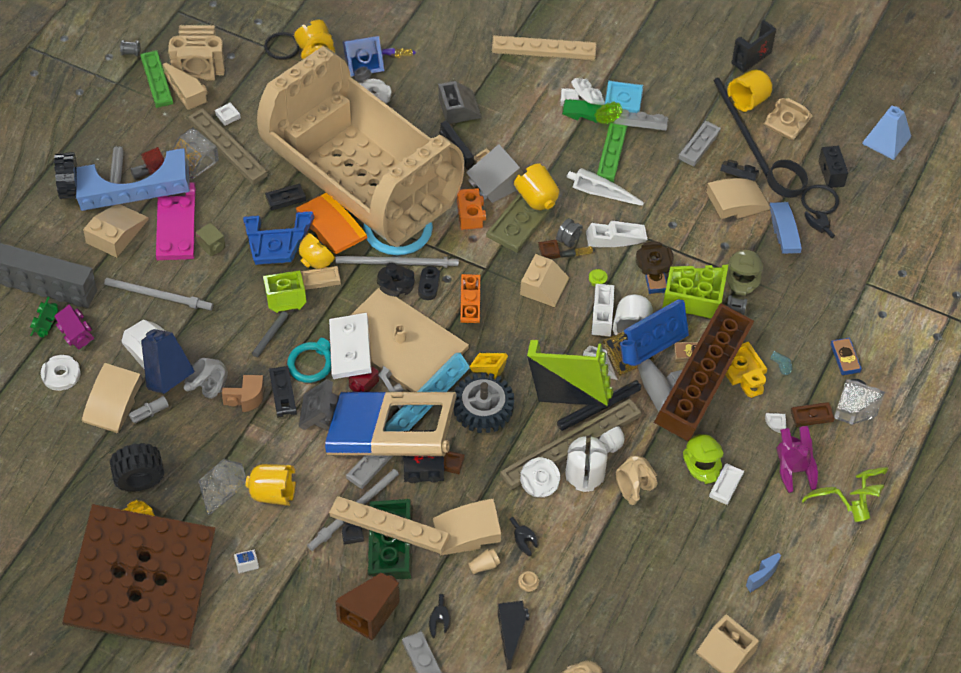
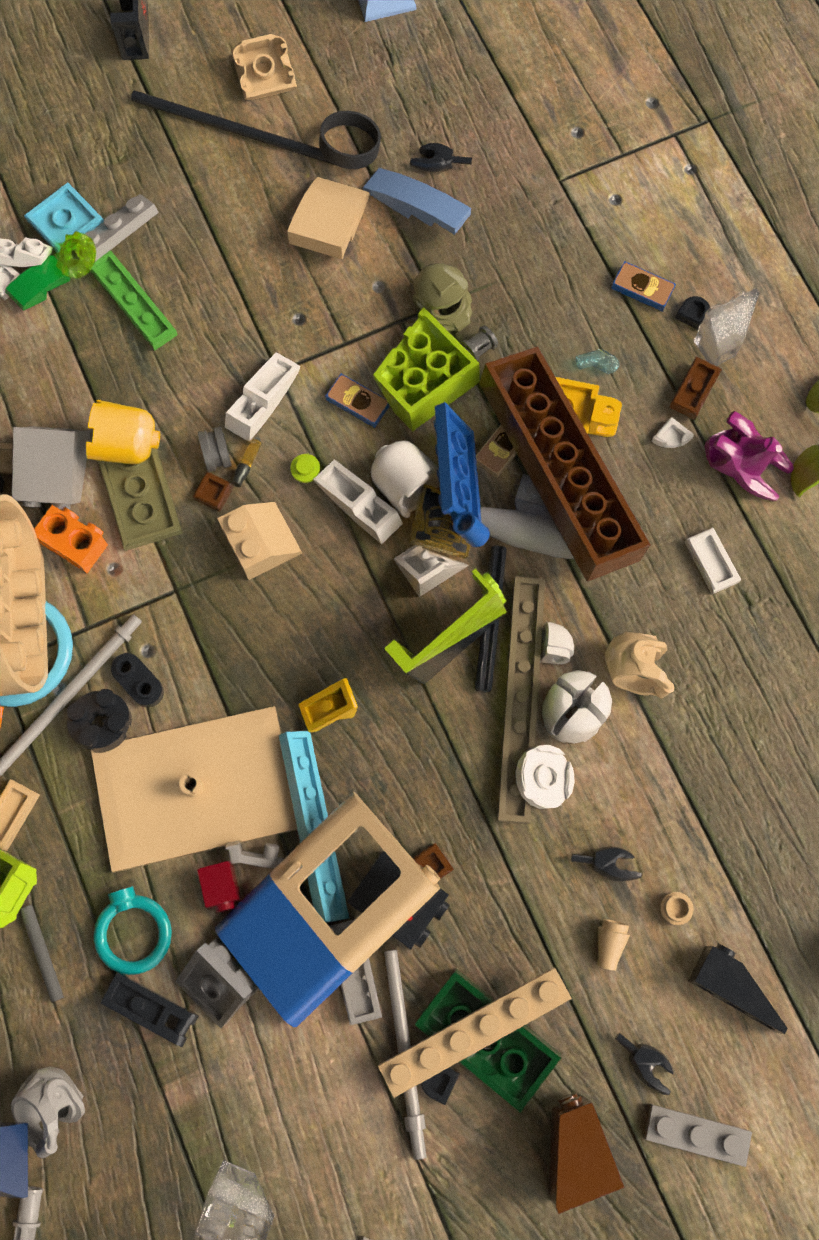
camera: 50 degrees left, 20 degrees up
medium nougat brick [222,375,264,412] -> none
yellow cylinder [246,464,296,506] -> none
white plate [329,313,372,379] -> none
tan slope [433,499,501,555] -> none
wheel [453,373,514,433] -> none
orange slope [460,274,480,323] -> none
white piece [567,168,644,206] -> none
dark brown plate [636,241,674,275] -> none
light grey plate [679,121,721,166] -> none
lime helmet [683,434,723,484] -> none
black plate [720,160,759,181] -> none
yellow cylinder [727,69,773,112] -> none
black tyre [801,184,839,215] -> none
black brick [818,145,848,188] -> none

